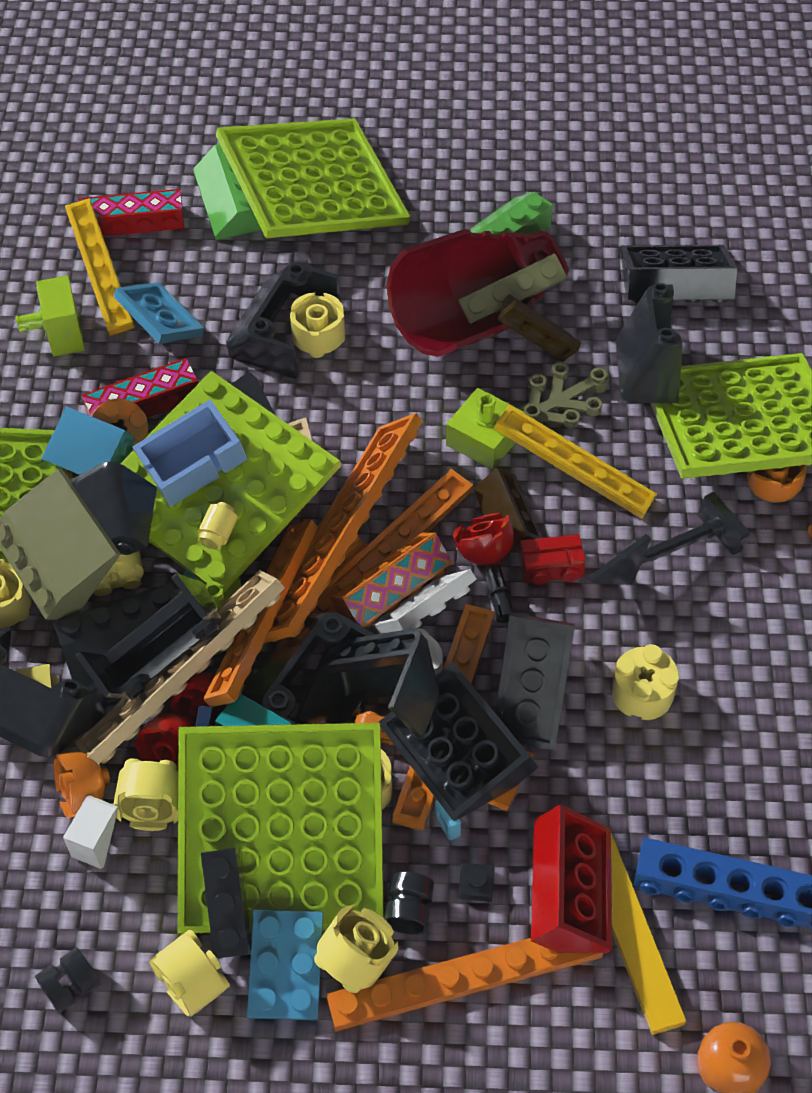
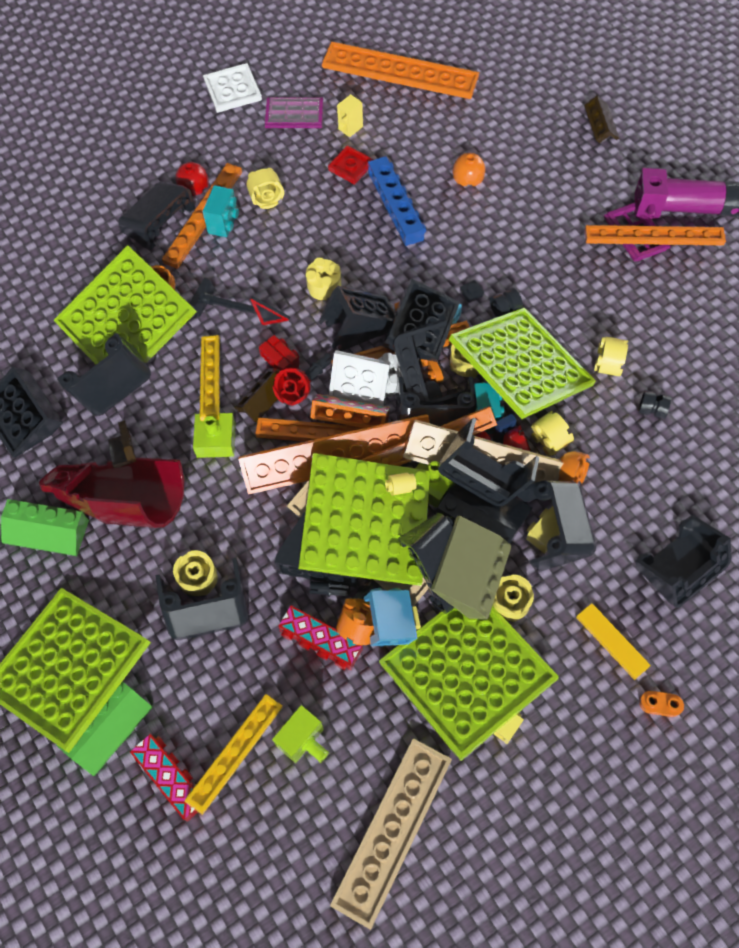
camera: 125 degrees left, 10 degrees up
white slope [63,795,119,869] -> none
dark azure plate [114,282,204,344] -> none
medium blue piece [132,399,248,507] -> none
black brick [201,848,252,959] -> none
dark azure plate [247,910,323,1021] -> none
light yellow brick [314,906,398,993] -> none
orange plate [326,938,603,1032] -> none
olive plate [458,254,567,326] -> none
olive plant [519,362,610,429] -> none
red slope [531,804,612,953] -> none
yellow tile [611,833,686,1035] -> none

